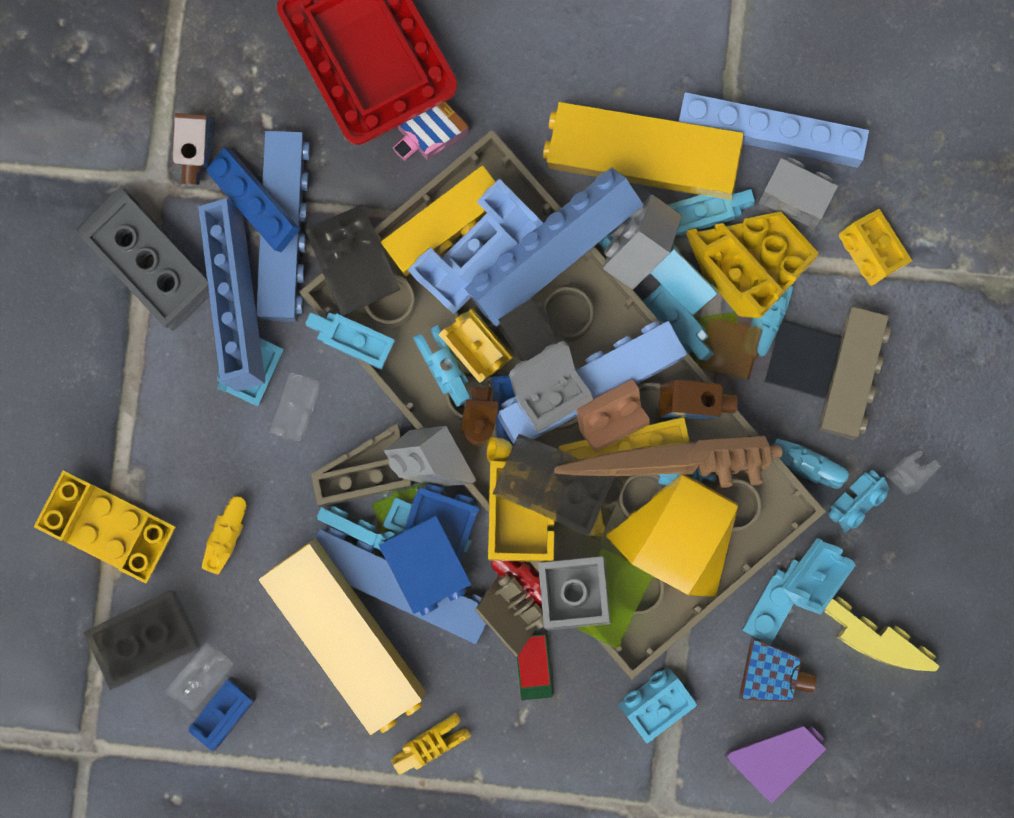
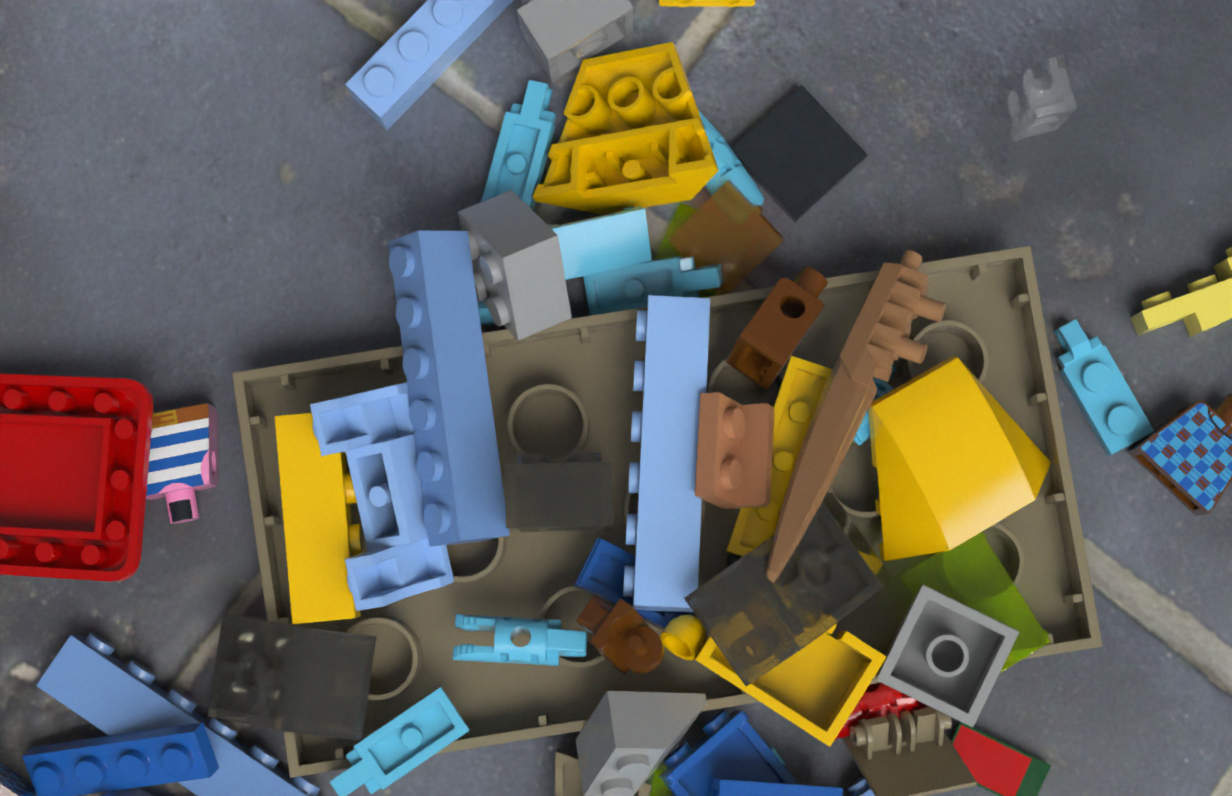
camera: 60 degrees left, 0 degrees up
yellow hinge [439,308,514,383] -> none
light grey bracket [509,341,593,432] -> none
yellow brick [543,102,744,200] -> none
medium azure bracket [618,667,698,744] -> none
medium azure hinge [773,439,849,489] -> none
medium azure hinge [781,538,856,615] -> none
dark tan brick [818,307,891,440] -> none
medium azure hinge [828,470,890,533] -> none

